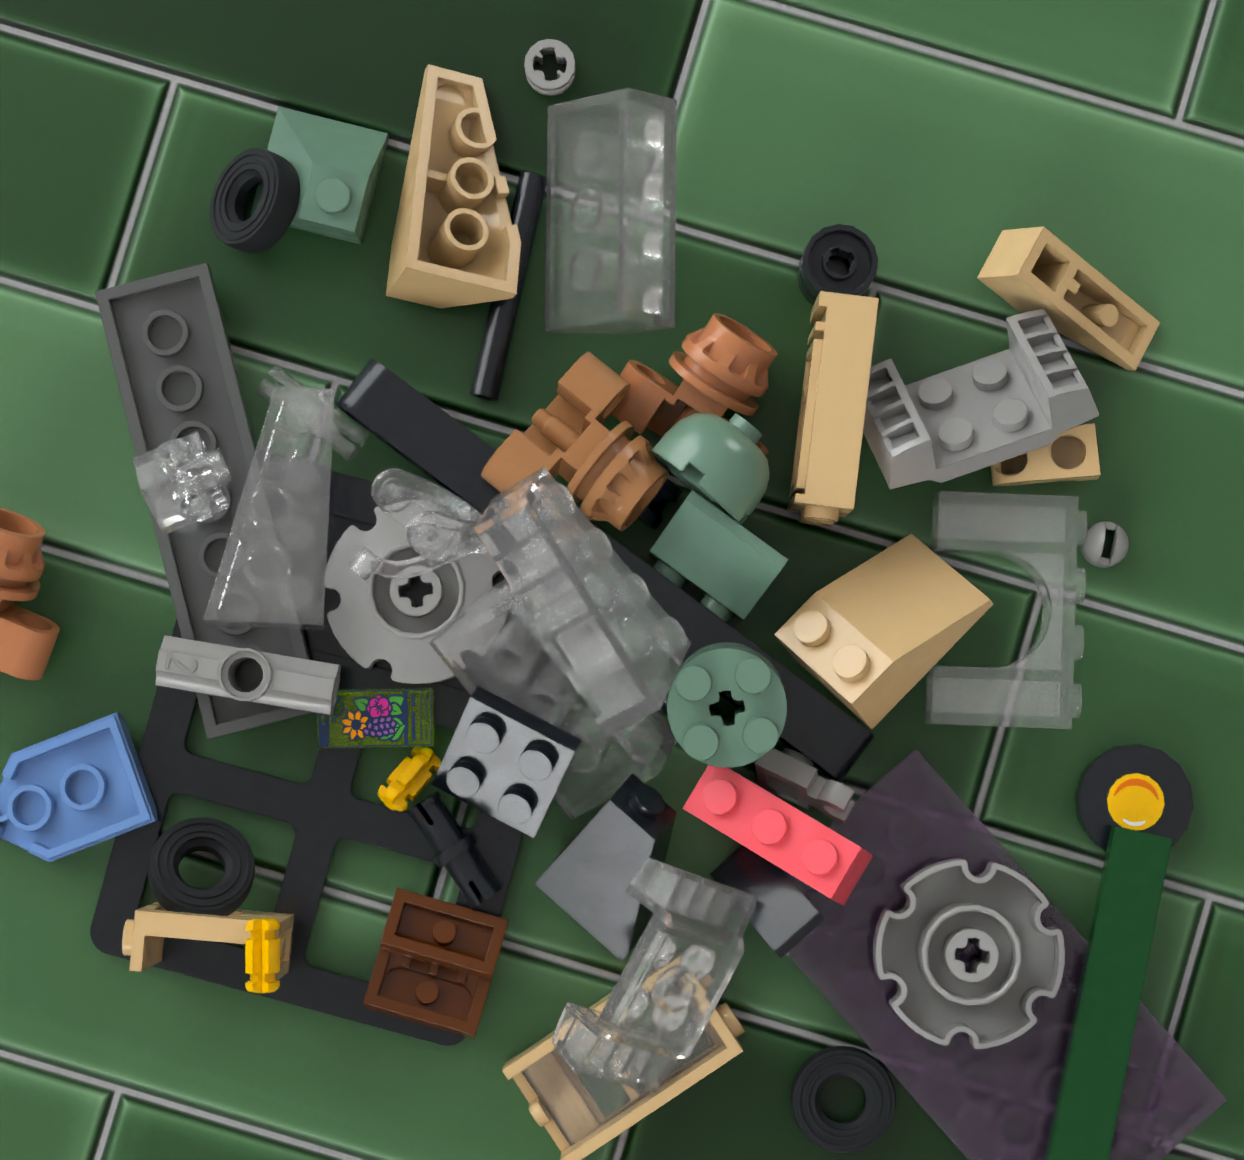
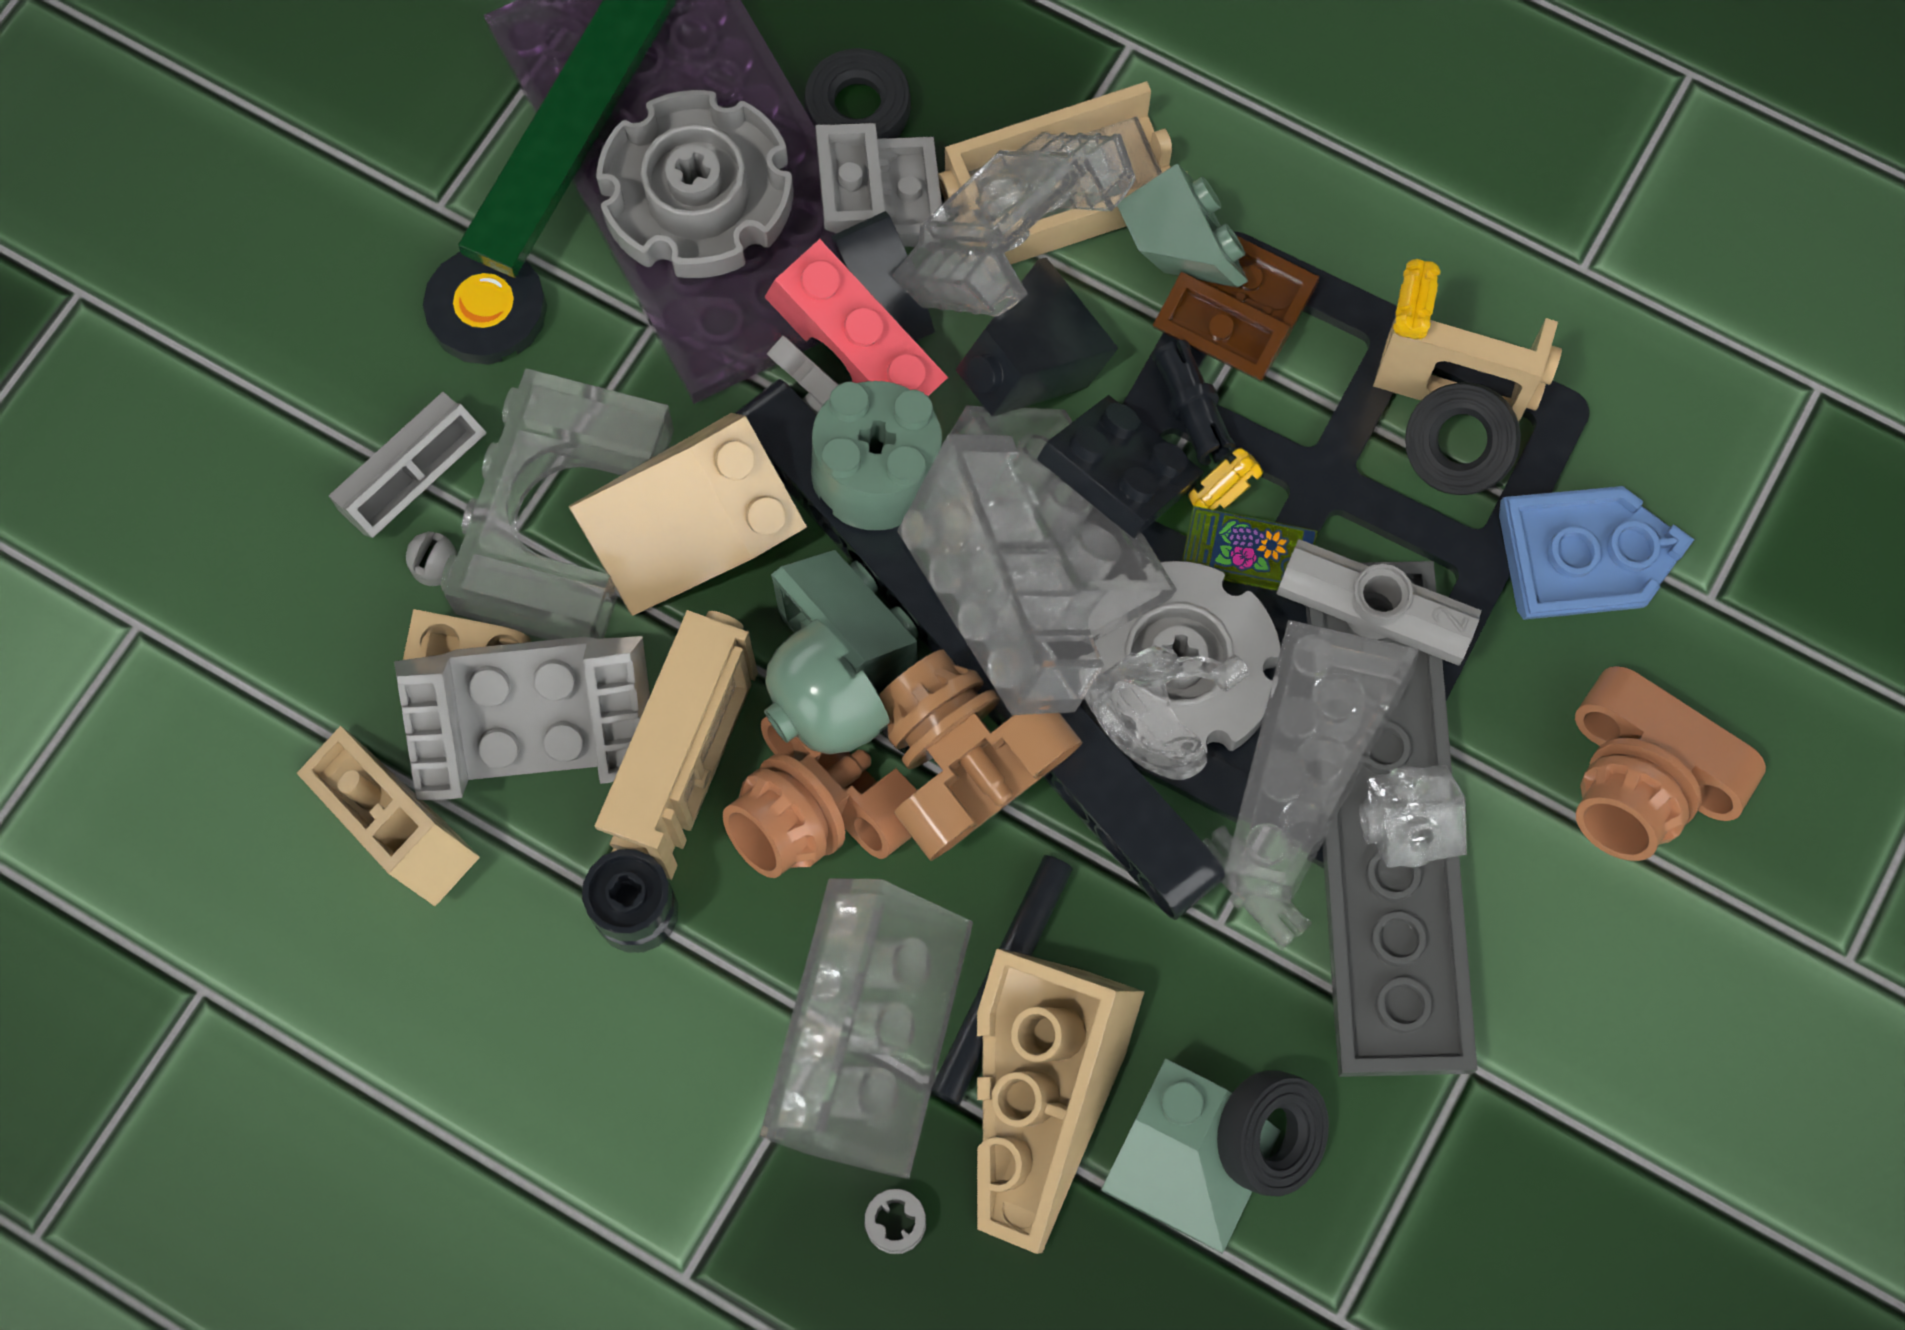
camera: 165 degrees left, 15 degrees down
none -> light grey piece [329,392,486,538]
none -> light grey slope [815,123,945,247]
none -> sand green slope [1116,163,1248,287]

